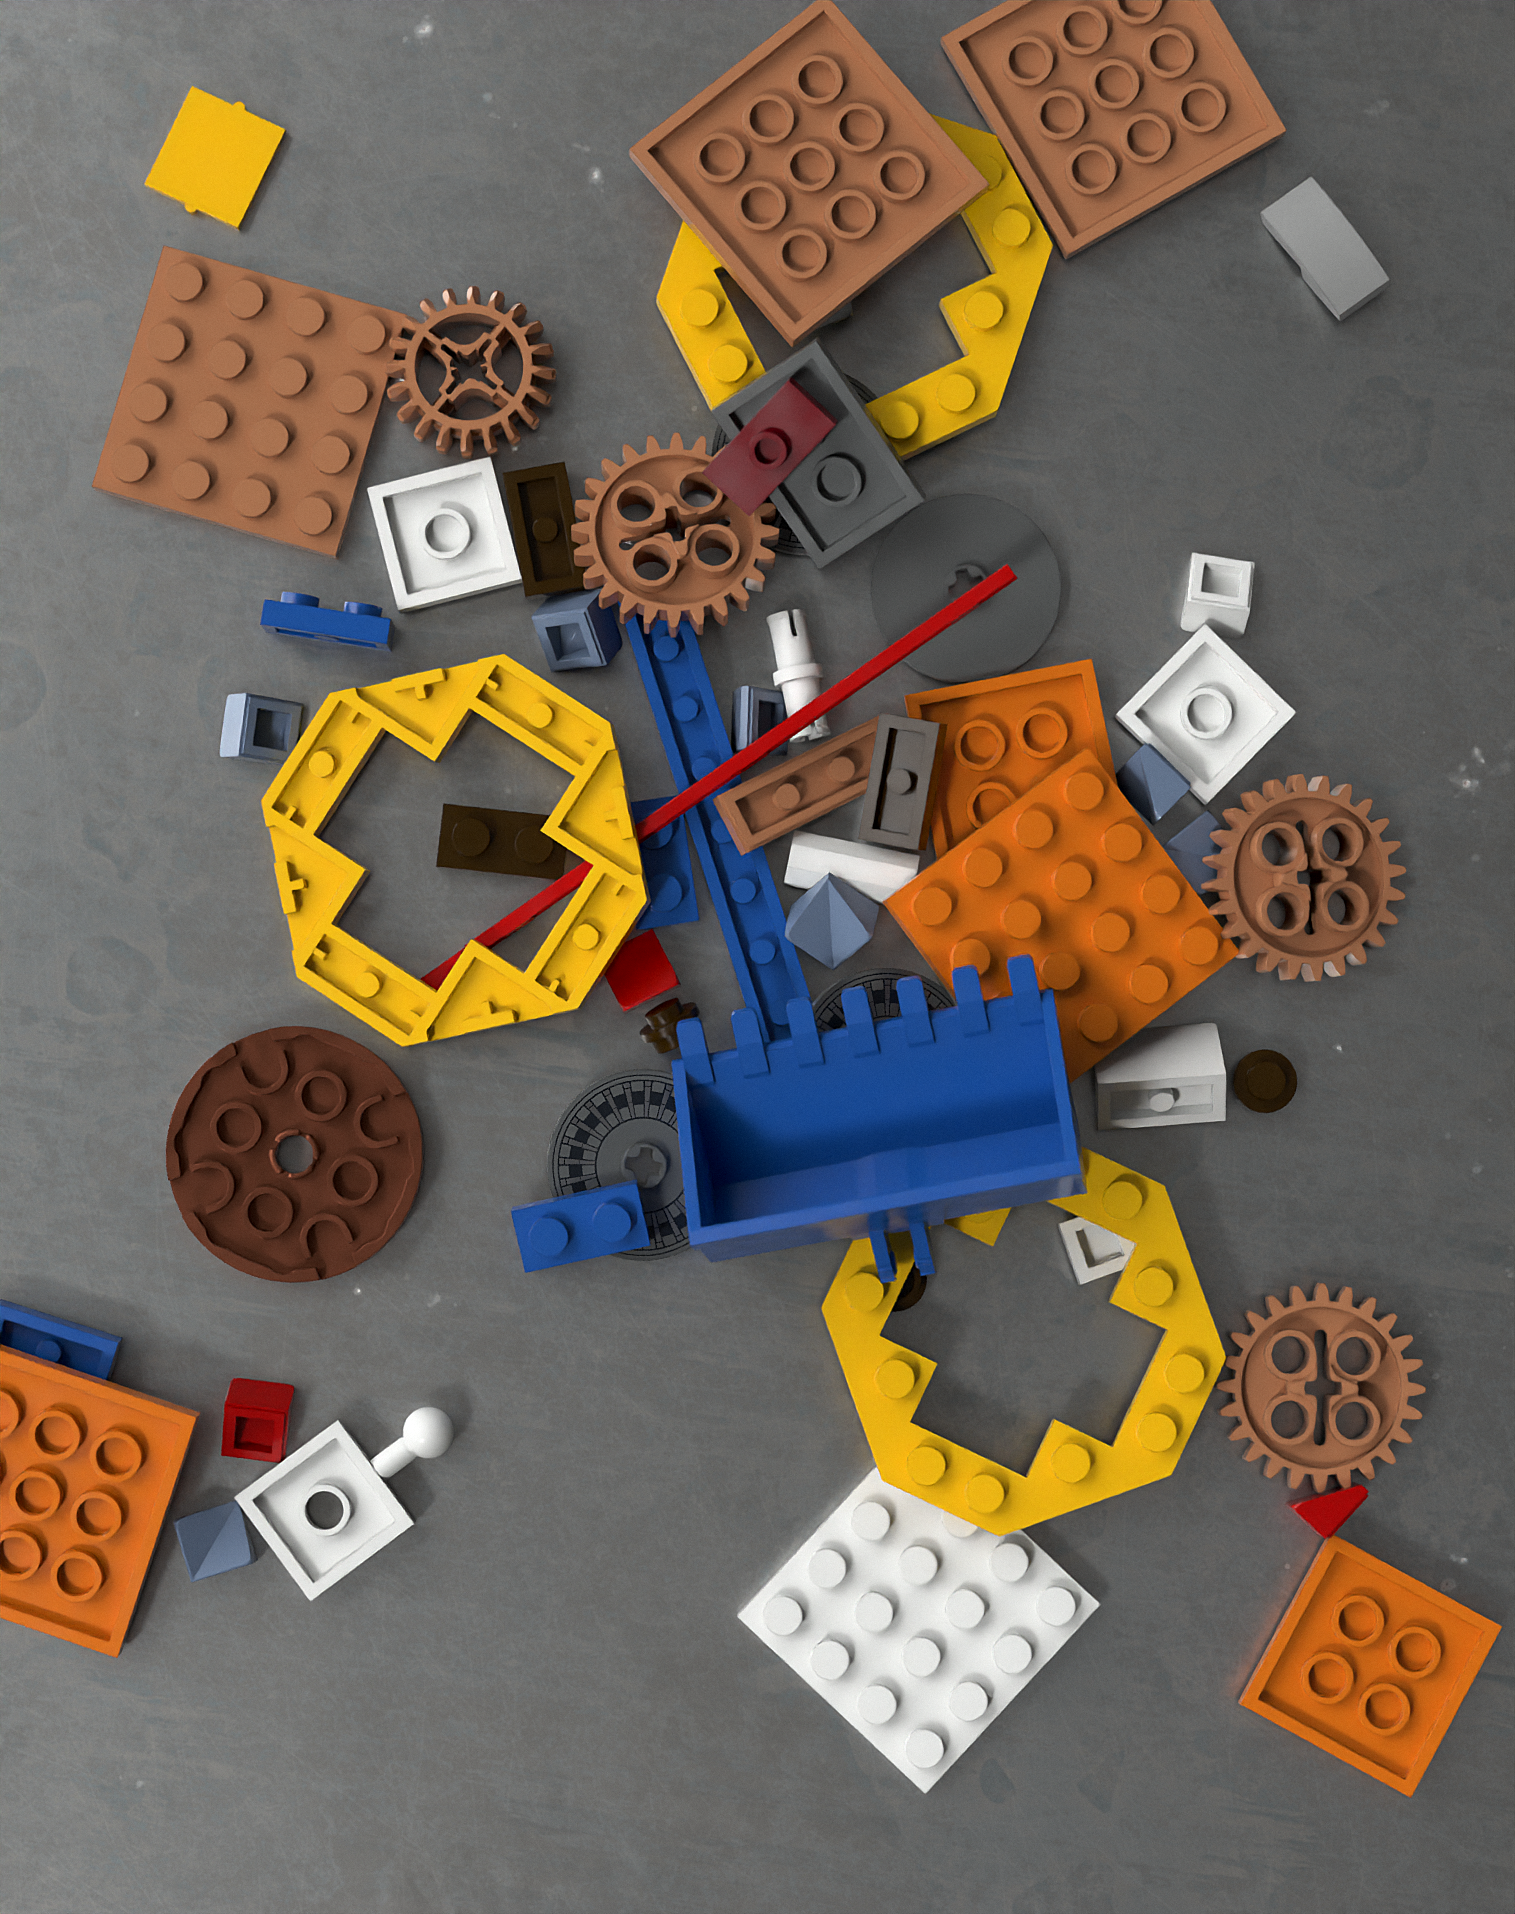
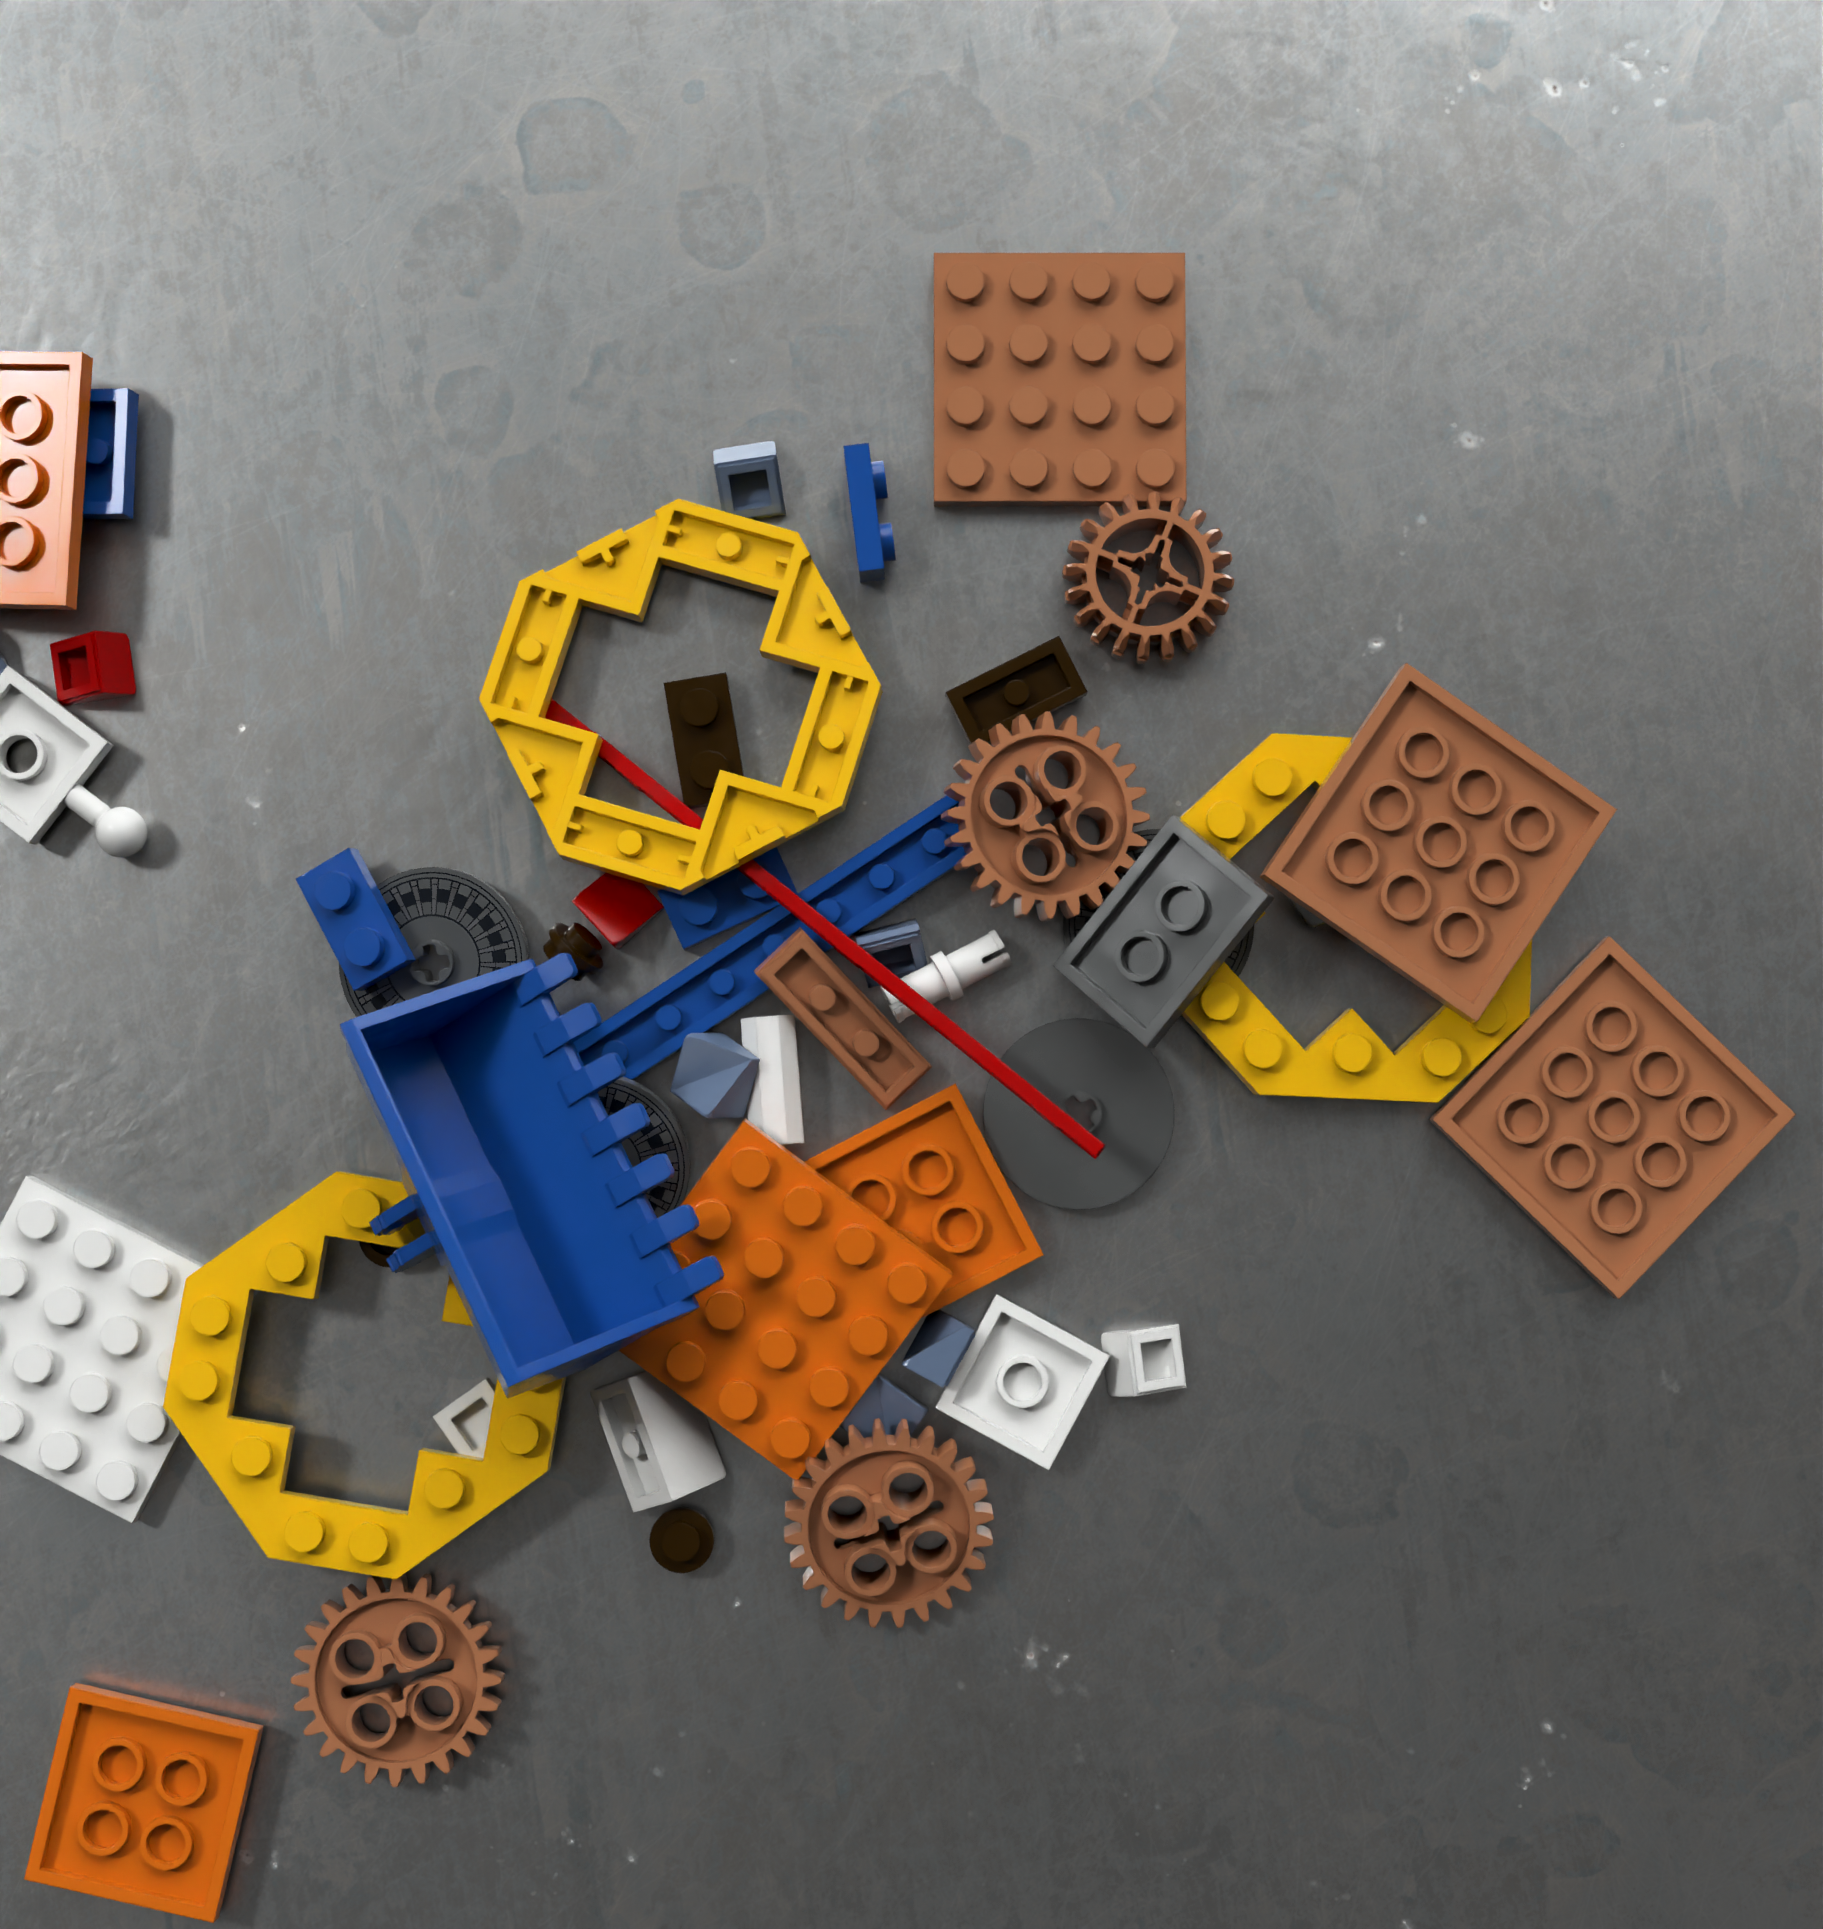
camera: 80 degrees right, 0 degrees up
yellow piece [144,86,287,230] -> none
copper plate [166,1026,424,1283] -> none
white plate [367,457,522,614] -> none
sand blue slope [531,588,623,673] -> none
dark red plate [702,377,838,516] -> none
plate [858,713,948,851] -> none
light grey slope [1260,176,1391,322] -> none
red slope [1285,1482,1369,1539] -> none

